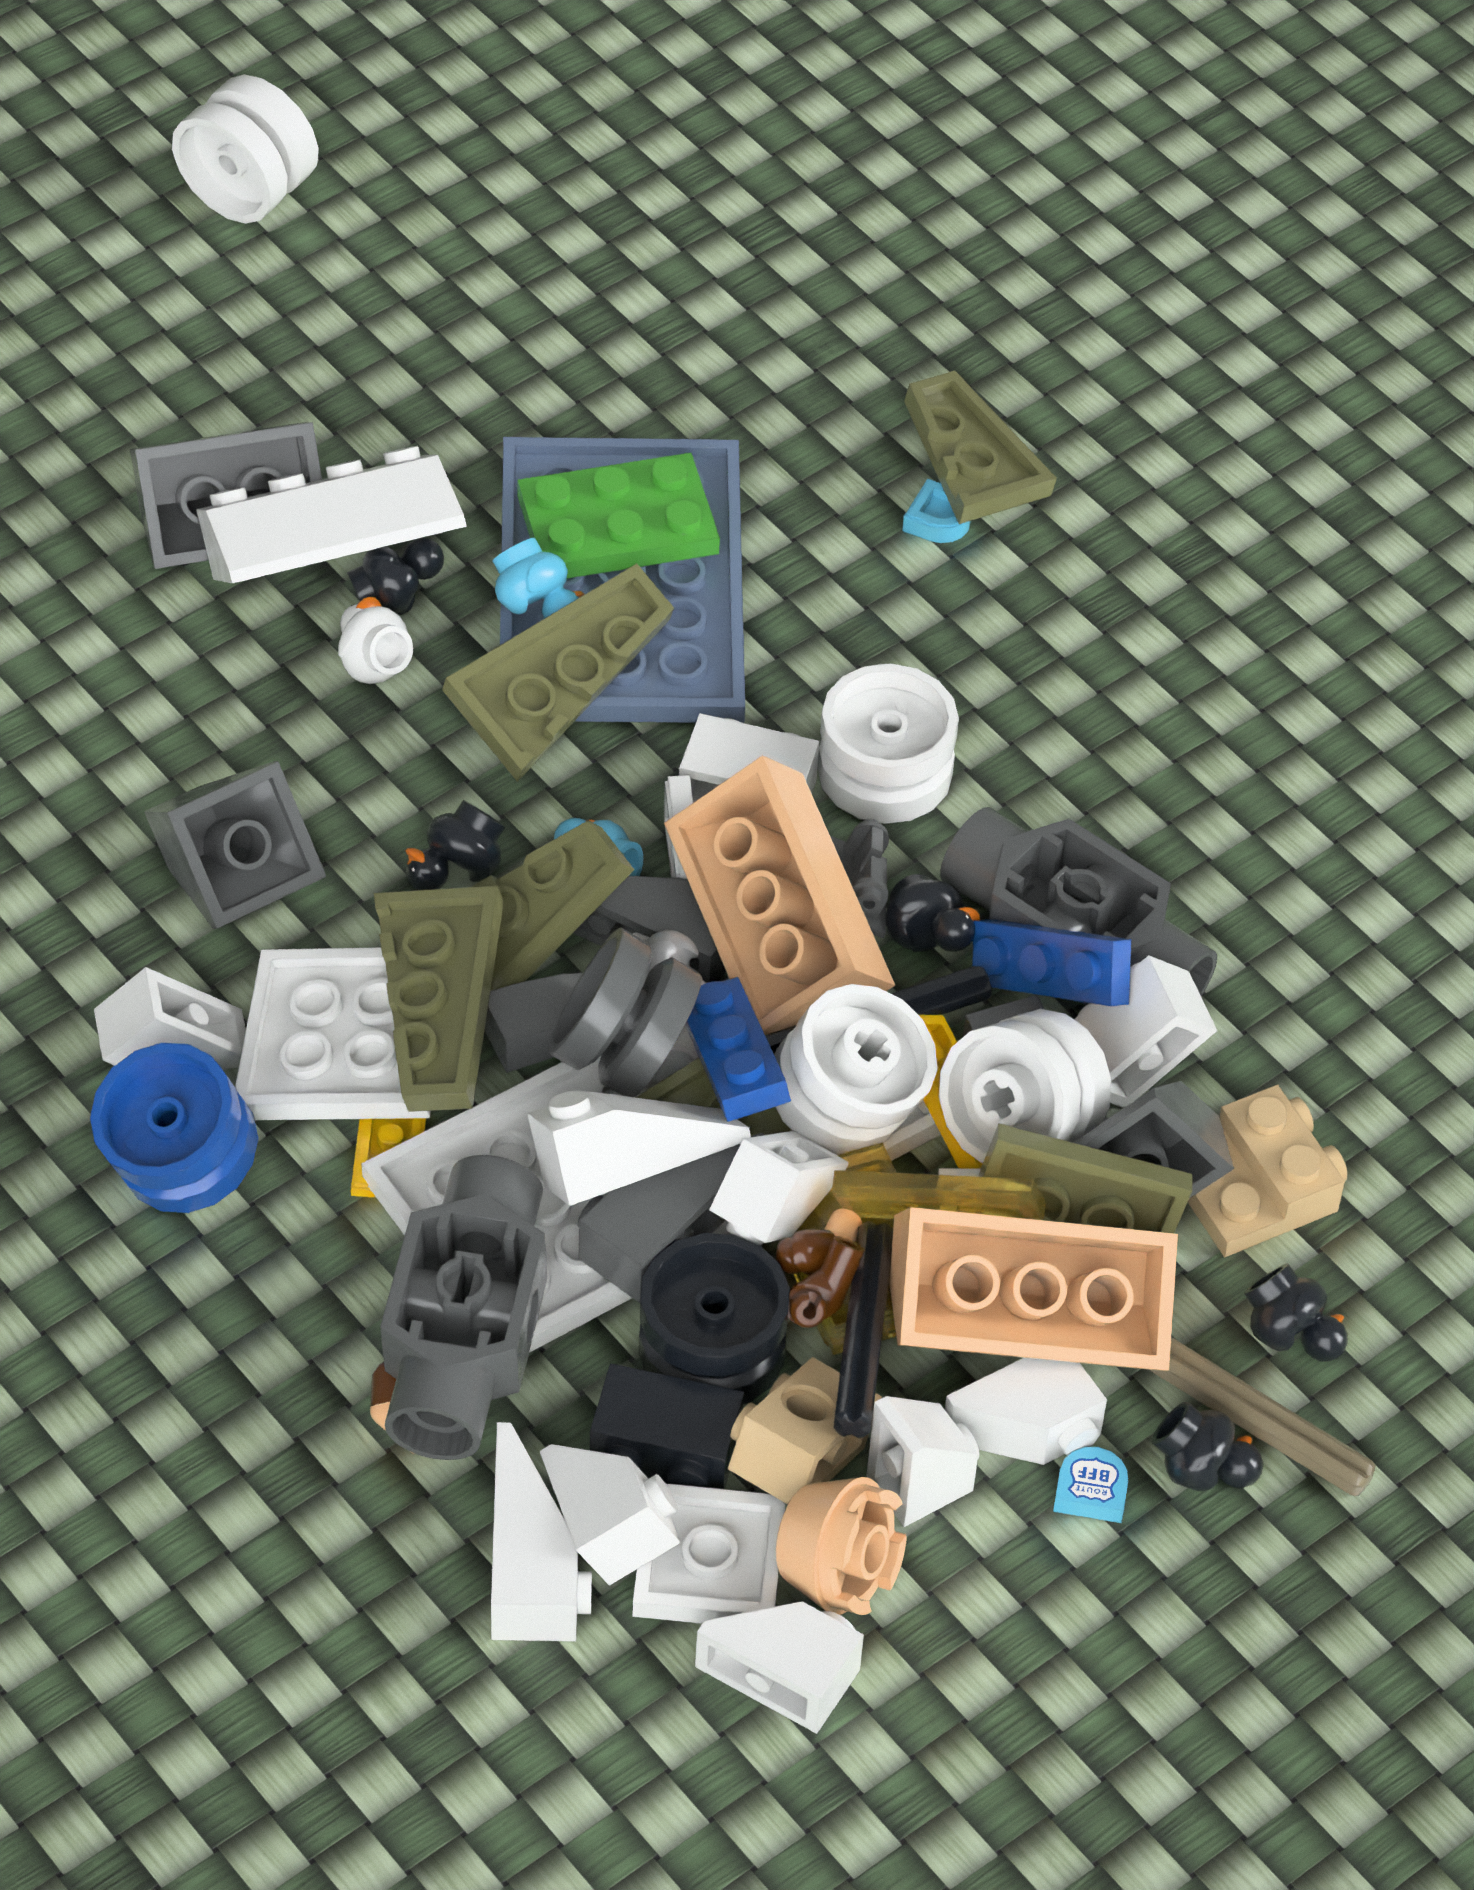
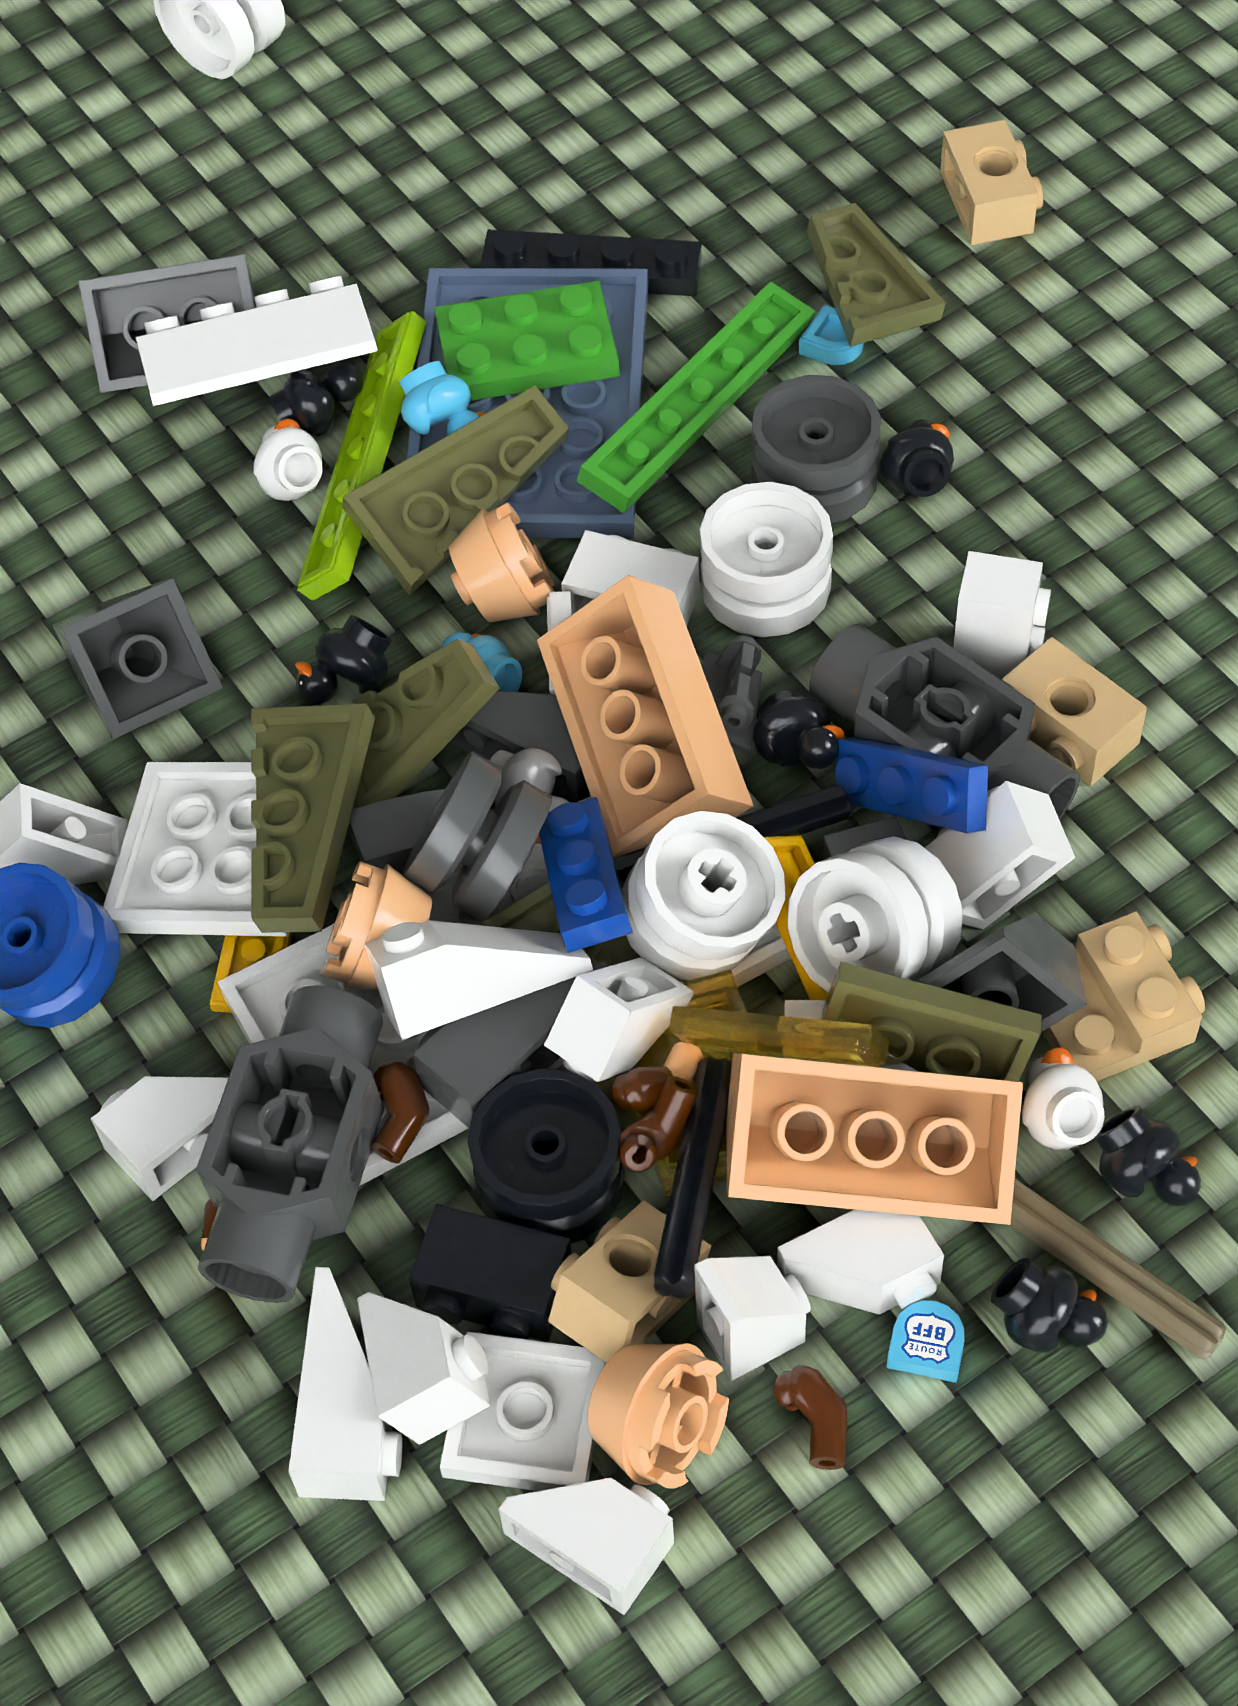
camera: 10 degrees right, 5 degrees up
none -> white slope [91,1076,228,1201]
none -> lime tile [297,310,427,601]
none -> light nougat cone [321,861,432,990]
none -> reddish brown arm [371,1062,430,1164]
none -> light nougat cone [448,502,555,622]
none -> black plate [479,229,702,296]
none -> bright green plate [577,281,816,513]
none -> dark grey wheel [752,375,881,524]
none -> reddish brown arm [774,1365,847,1470]
none -> black animal [880,419,954,497]
none -> tan brick [940,120,1043,245]
none -> white brick [953,551,1051,680]
none -> tan brick [1002,637,1147,787]
none -> white animal [1021,1047,1105,1150]

